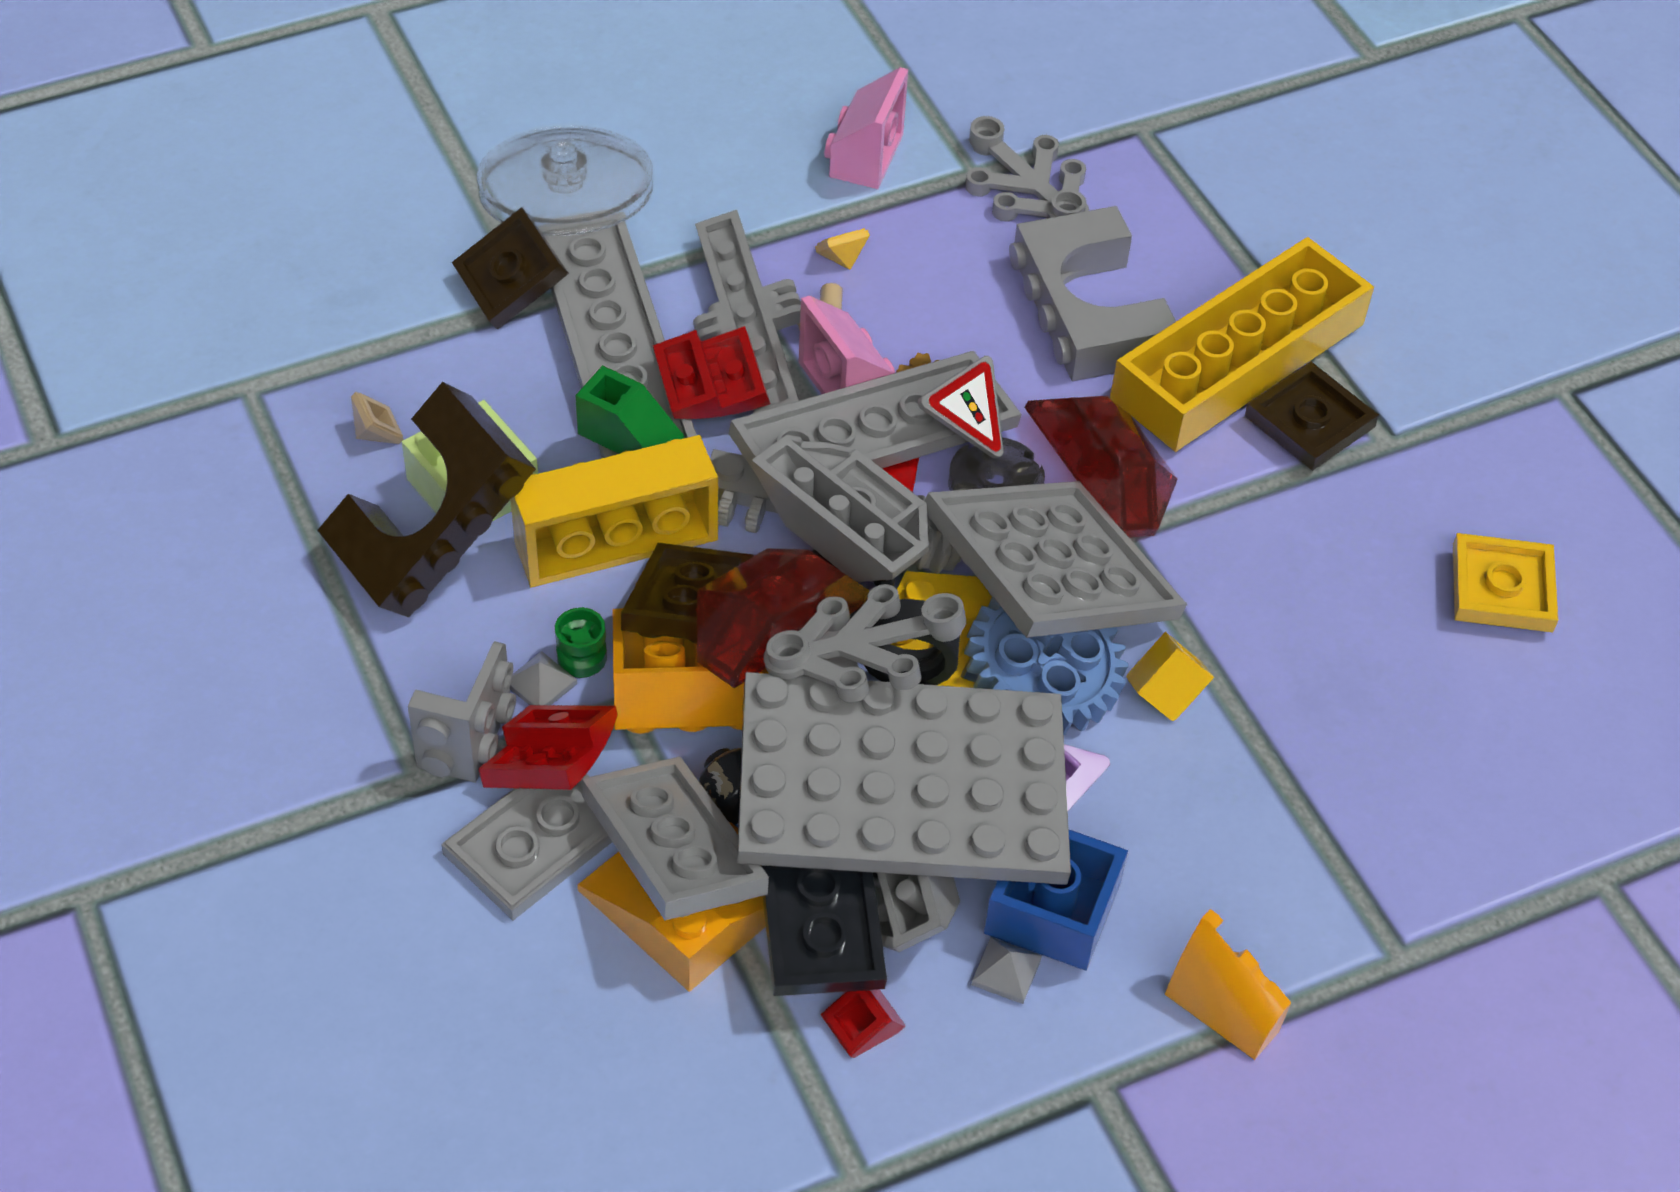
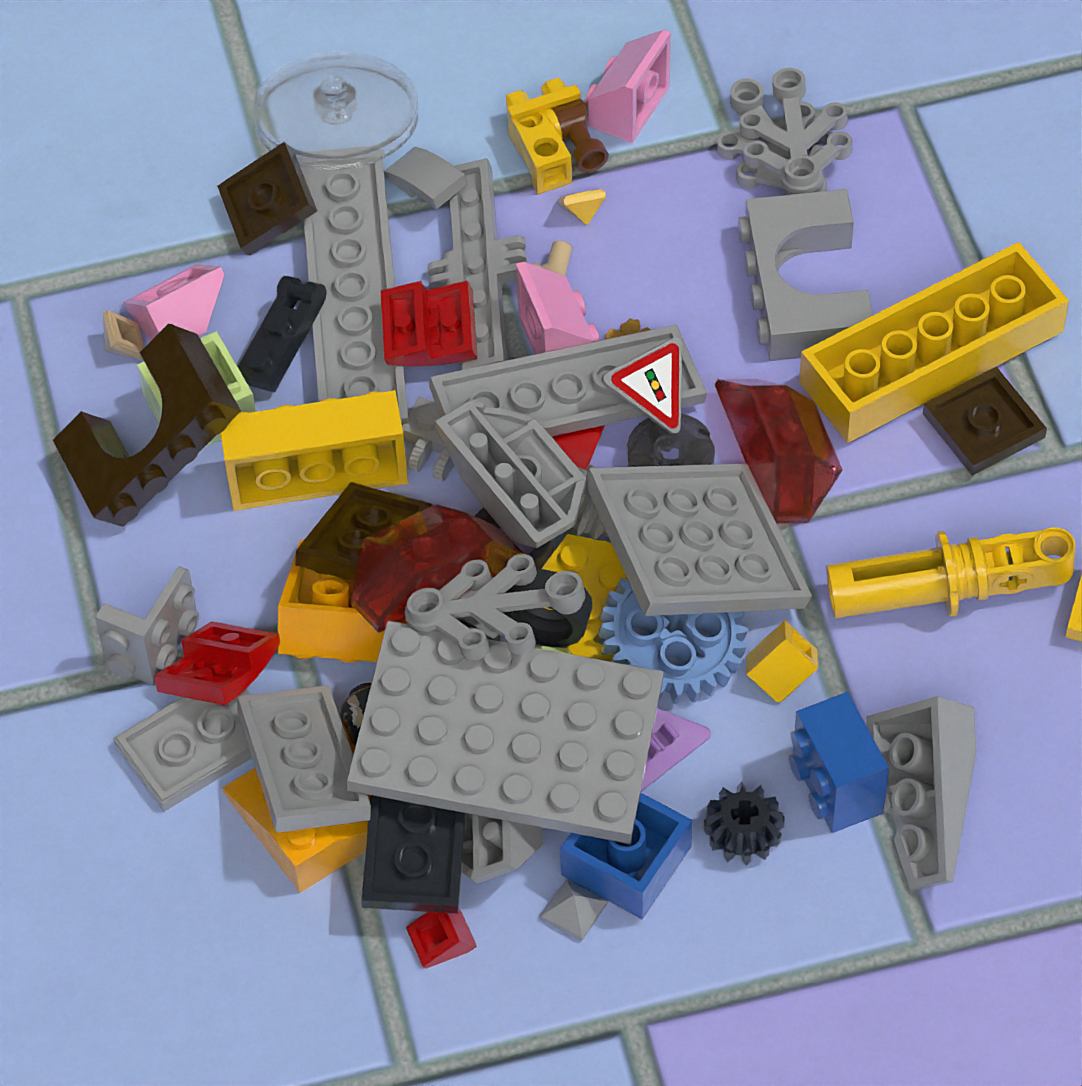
camera: 15 degrees right, 5 degrees up
light grey slope [510,651,577,705] -> none
green wheel [555,607,607,678] -> none
green slope [575,365,685,454] -> none
light orange slope [1165,909,1291,1060] -> none
none -> bright pink slope [123,264,225,341]
none -> black plate [238,276,327,393]
none -> light grey slope [384,147,467,210]
none -> yellow hips [506,77,609,195]
none -> black gear [704,781,785,866]
none -> light grey plant [739,68,852,194]
none -> blue brick [789,692,889,833]
none -> yellow piece [826,527,1075,619]
none -> light grey wedge [866,696,976,891]

